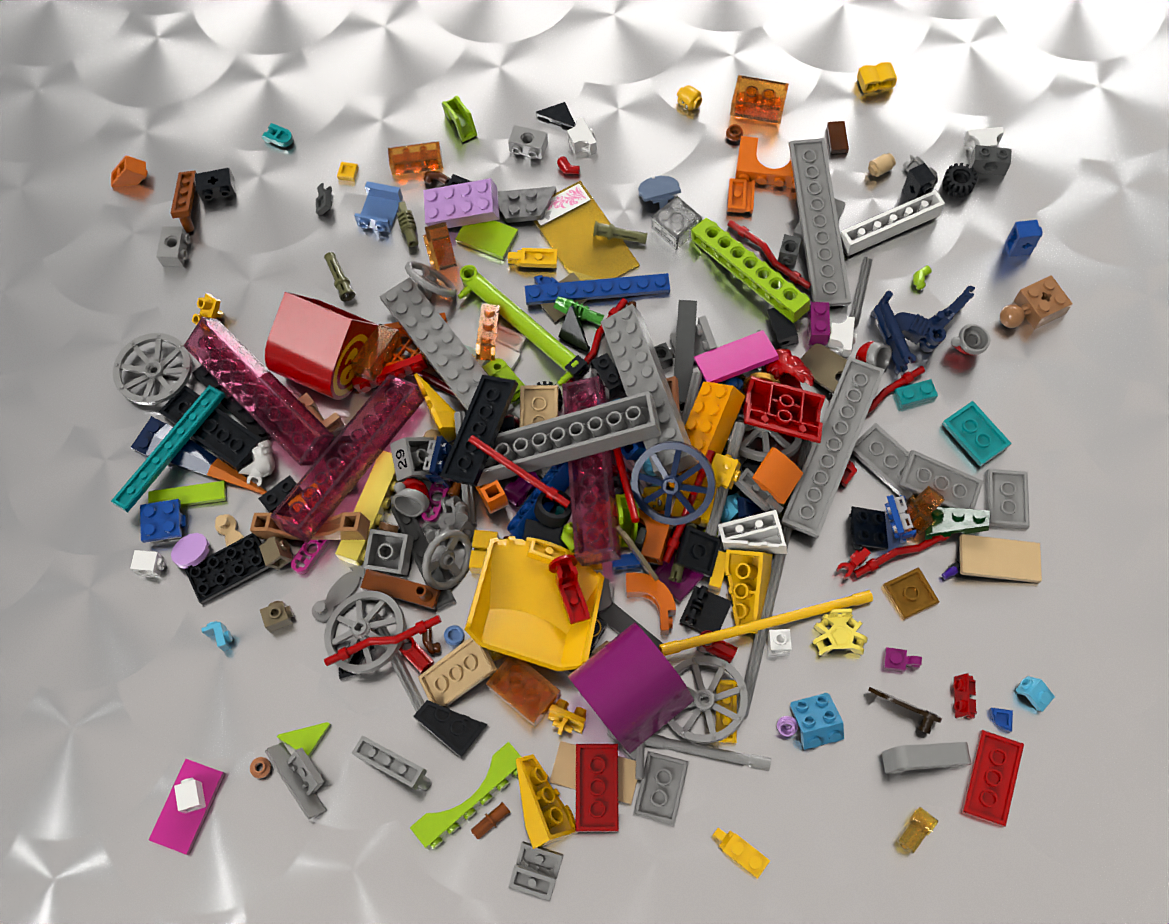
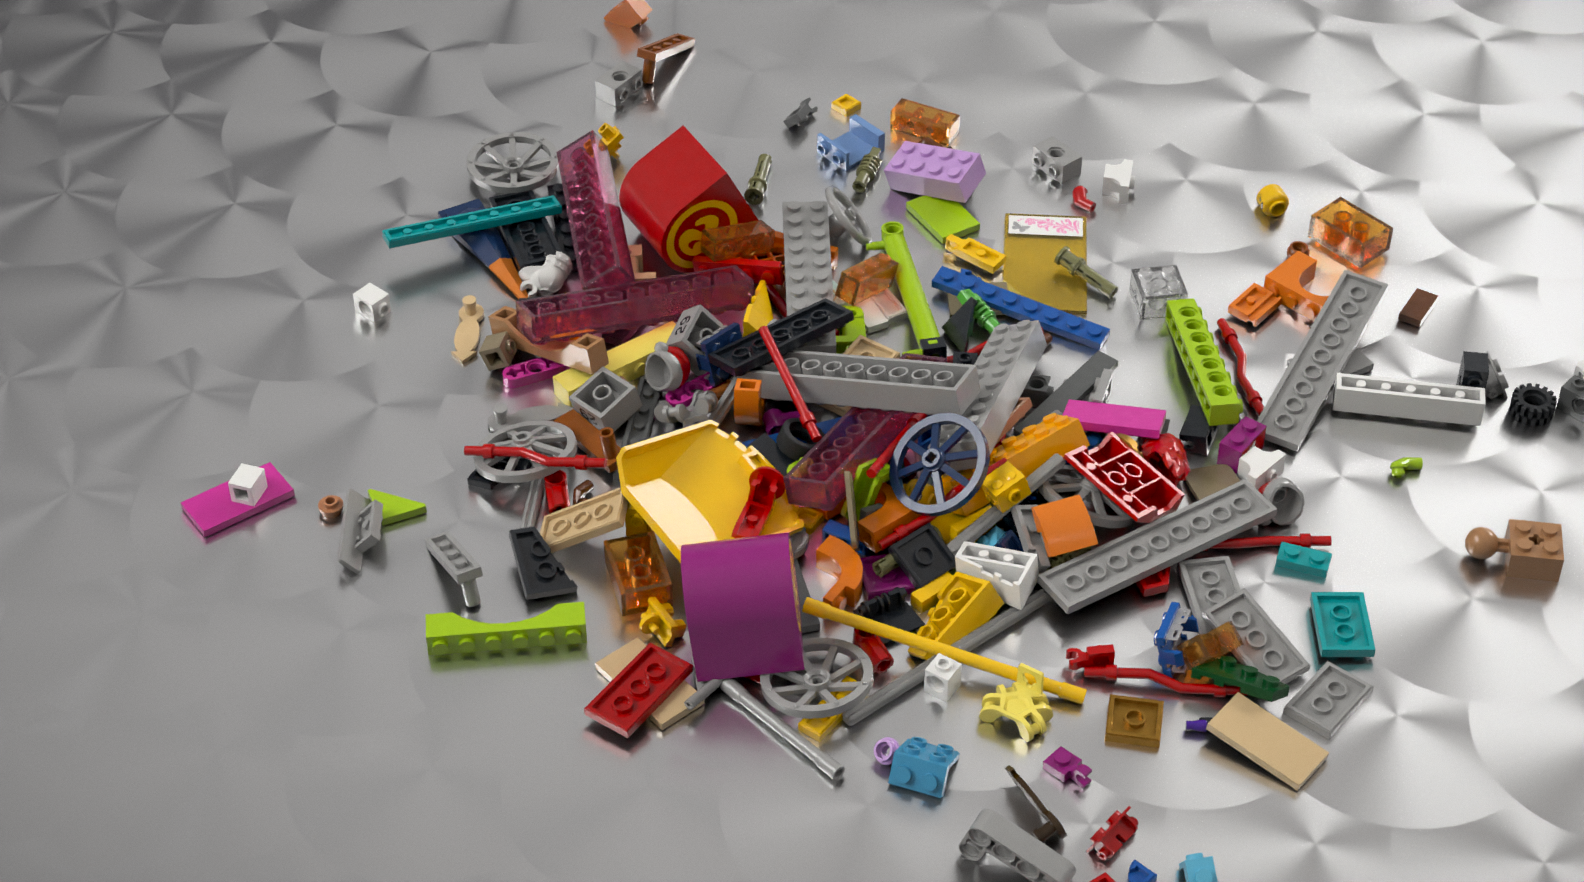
camera: 30 degrees right, 25 degrees down
blue piece [140,499,186,543] -> none
lime tile [148,481,227,507] -> none
lavender tile [171,533,210,569] -> none
black tile [185,533,270,604] -> none
black brick [195,168,236,201] -> none
medium azure bracket [201,621,232,651] -> none
dark tan brick [260,601,294,633] -> none
teal plate [261,123,293,147] -> none
light grey piece [422,530,472,590] -> none
clear orange brick [423,222,457,271] -> none
lime piece [442,95,477,142] -> none
dark orange axle [471,802,511,839] -> none
flat silver wing [498,186,557,223] -> none
light grey slope [509,841,564,901] -> none
yellow wedge [516,754,576,849] -> none
black tile [536,102,576,128] -> none
light grey tile [633,751,689,826] -> none
sand blue piece [638,175,681,211] -> none
yellow hinge [712,828,770,879] -> none
dark grey brick [778,234,802,265] -> none
black hinge [849,506,888,549] -> none
light grey axle [850,257,873,324] -> none
yellow brick [857,62,898,93] -> none
tan brick [868,153,896,177] -> none
dark blue piece [871,286,975,374] -> none
light grey piece [951,324,991,356] -> none
blue brick [1005,220,1043,257] -> none

